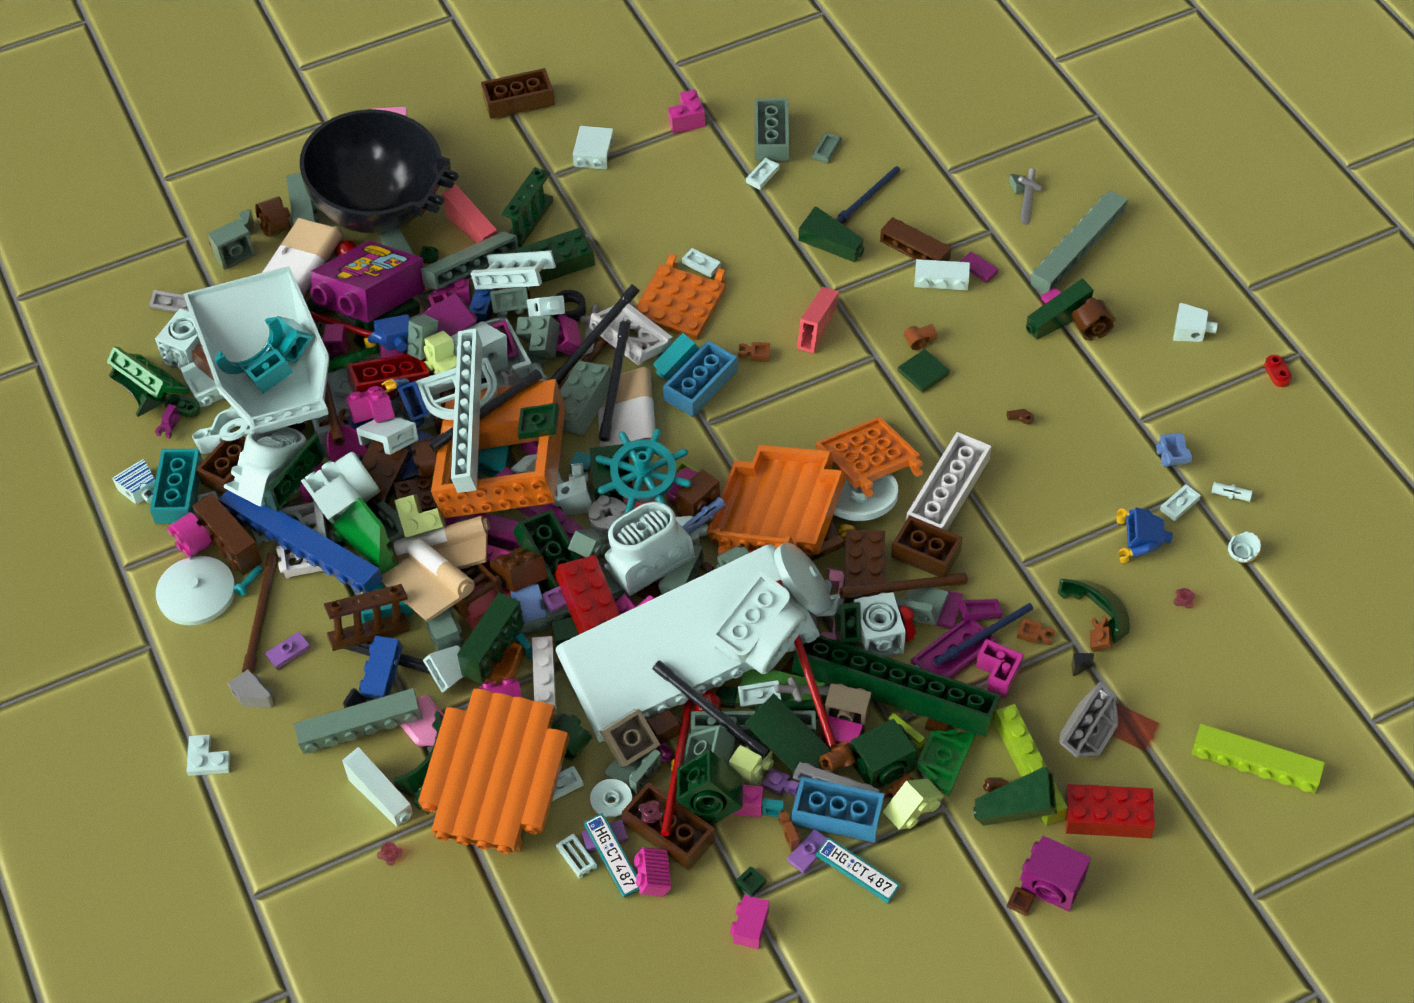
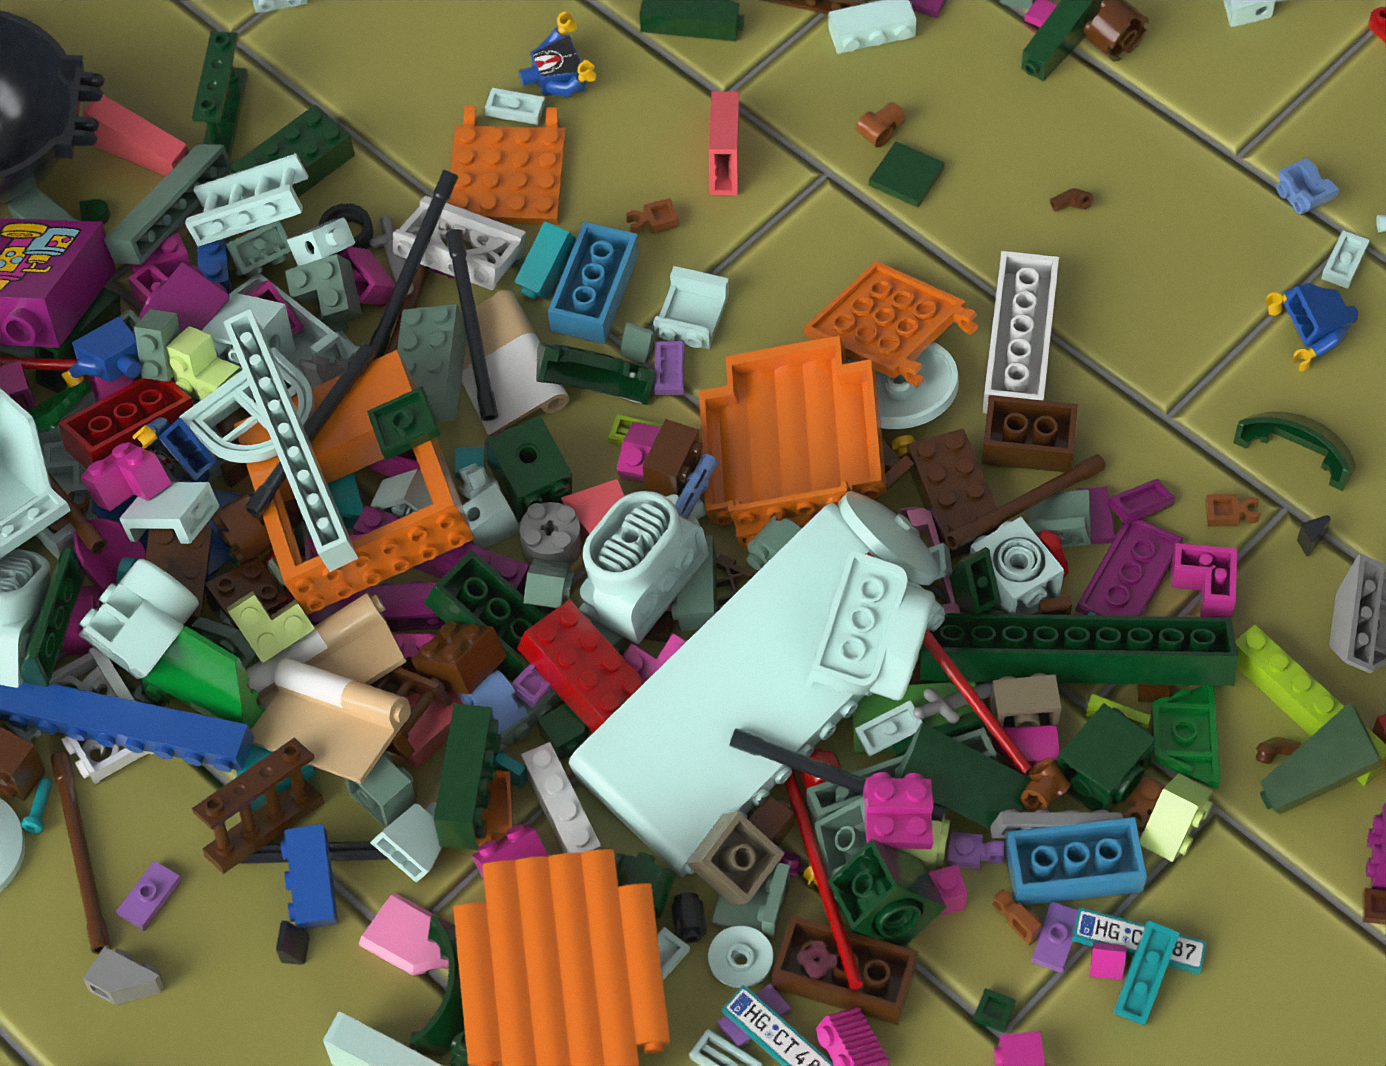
camera: 20 degrees left, 5 degrees up
sand green brick [294,688,422,754] -> none
teal piece [595,429,691,514] -> none
dark green tile [716,687,737,708] -> none
teal tile [762,798,784,817] -> none
dark blue bar [934,603,1033,666] -> none
dark orange plate [1090,615,1112,652] -> none
none -> torso [519,12,596,98]
none -> dark green windscreen [536,343,656,405]
none -> sand green slope [620,322,654,363]
none -> light aqua panel [653,266,729,349]
none -> medium lavender plate [654,341,684,395]
none -> black brick [671,892,707,943]
none -> dark pink plate [863,772,933,849]
none -> reddish brown tile [1038,596,1072,615]
none -> dark pink tile [1089,942,1126,980]
none -> teal plate [1112,920,1180,1026]

